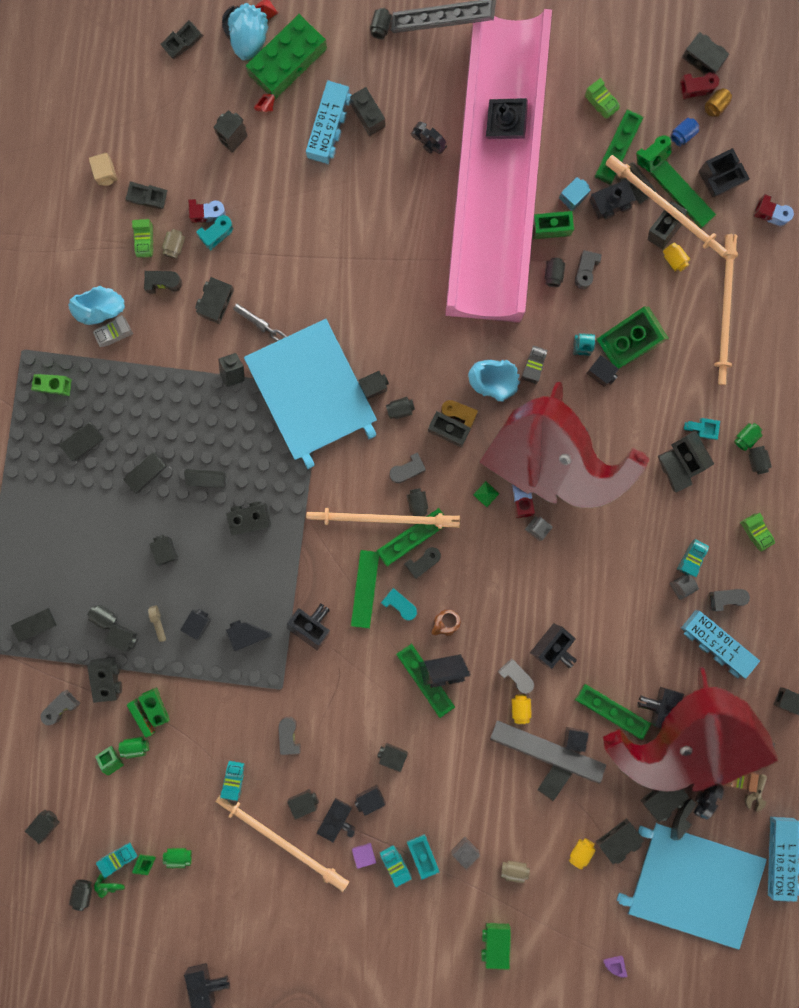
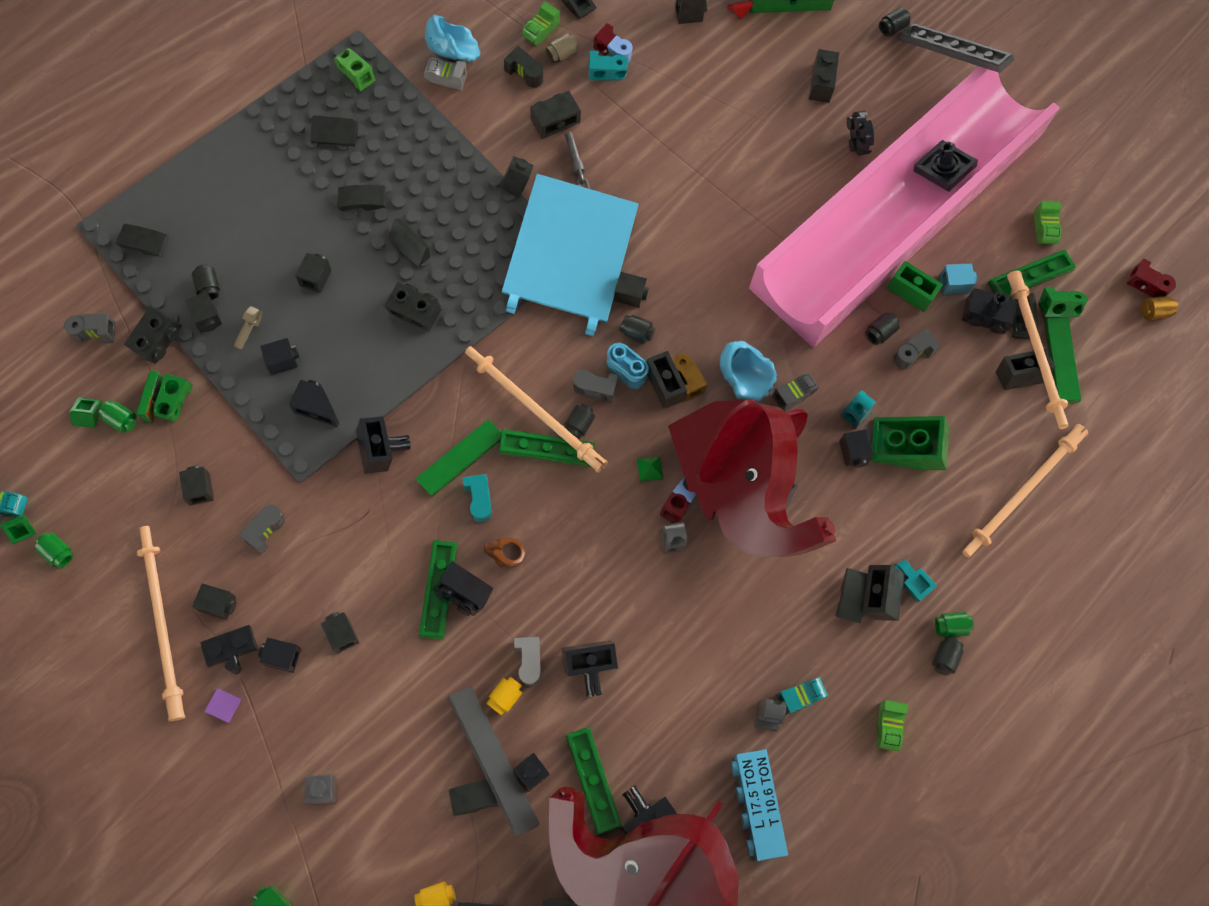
camera: 35 degrees right, 15 degrees down
teal leg [220,761,245,801] -> none
medium azure brick [306,80,352,164] -> none
teal leg [380,845,411,887] -> none
pearl dark grey leg [404,547,441,579] -> none
teal plate [407,834,440,879] -> none
dark tan brick [501,861,530,884] -> none
yellow brick [663,242,690,272] -> none
blue brick [670,118,699,146] -> none
pearl dark grey brick [682,32,729,75] -> none
black plate [698,148,750,198] -> none
dark grey leg [709,589,750,611] -> none
leg [753,194,794,226] -> none
none -> pearl dark grey brick [179,466,214,506]
none -> medium azure brick [606,343,649,389]

